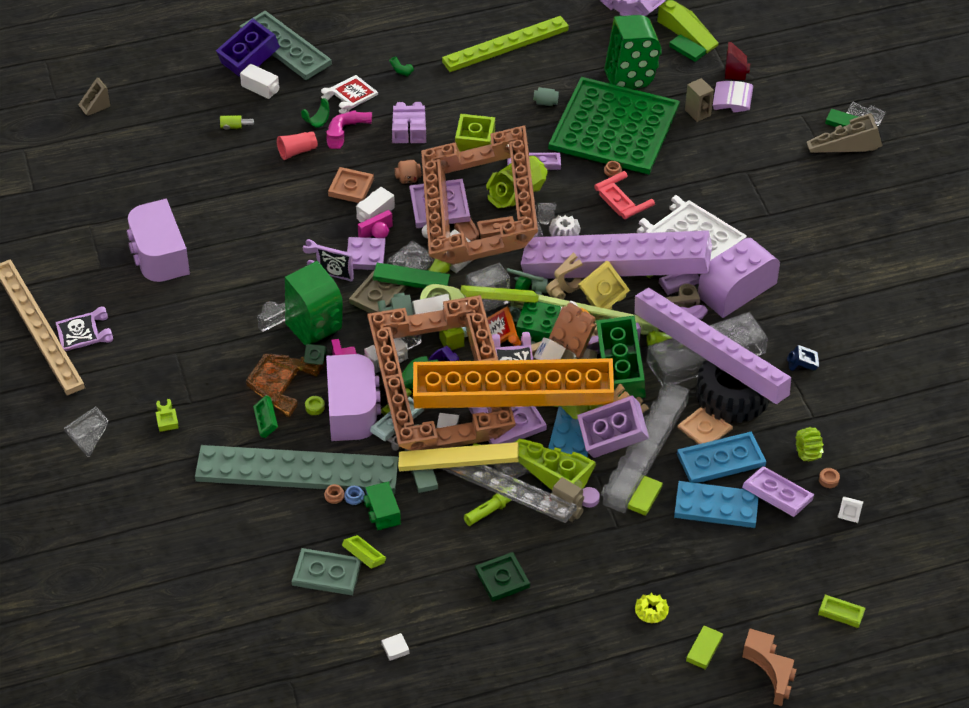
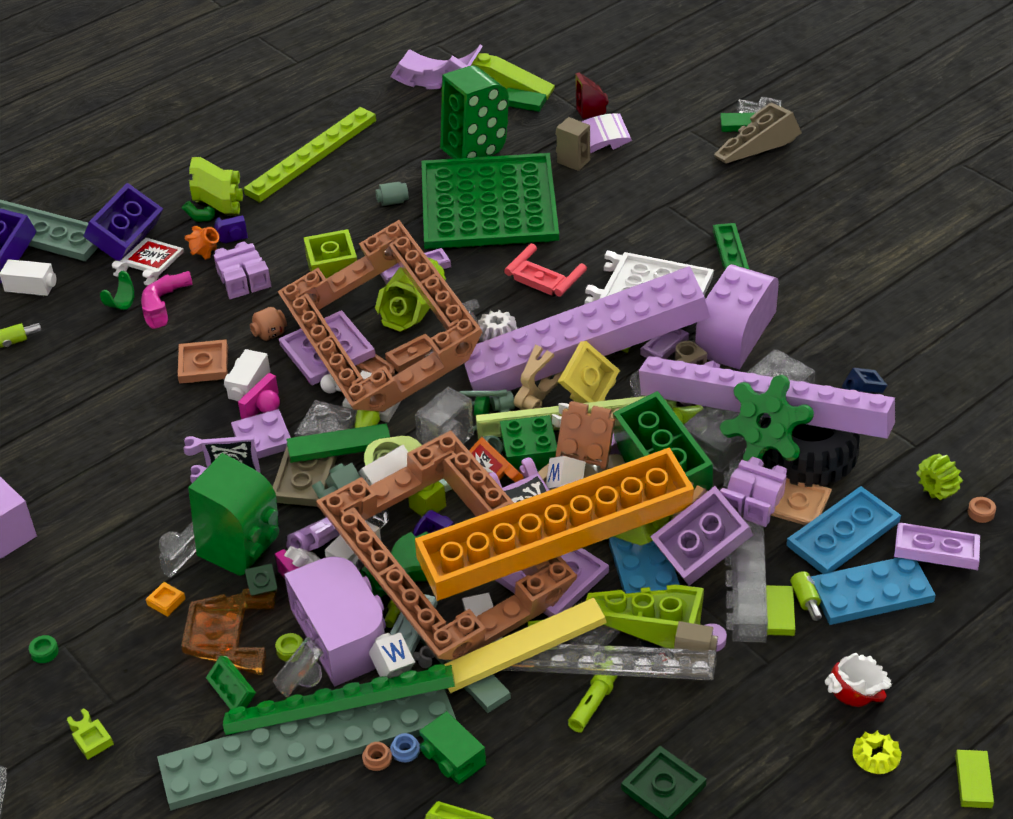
camera: 20 degrees left, 5 degrees down
coral plant [277,132,318,160] -> none
lime tile [460,285,539,303] -> none
nougat plate [604,161,622,177] -> none
none -> green tile [29,635,59,663]
none -> dark purple brick [83,183,163,261]
none -> light orange tile [146,582,186,617]
none -> orange rock [185,226,219,260]
none -> lime brick [189,157,243,216]
none -> dark purple plate [214,215,248,243]
none -> green plate [223,664,455,735]
none -> clear tile [273,636,324,697]
none -> white plate [284,546,320,567]
none -> lavender rock [286,517,340,551]
none -> white brick [369,632,415,678]
none -> green tile [713,223,750,271]
none -> green plate [720,374,814,461]
none -> lavender hips [720,457,787,527]
none -> lime piece [790,572,822,621]
none -> white hair [825,653,892,707]

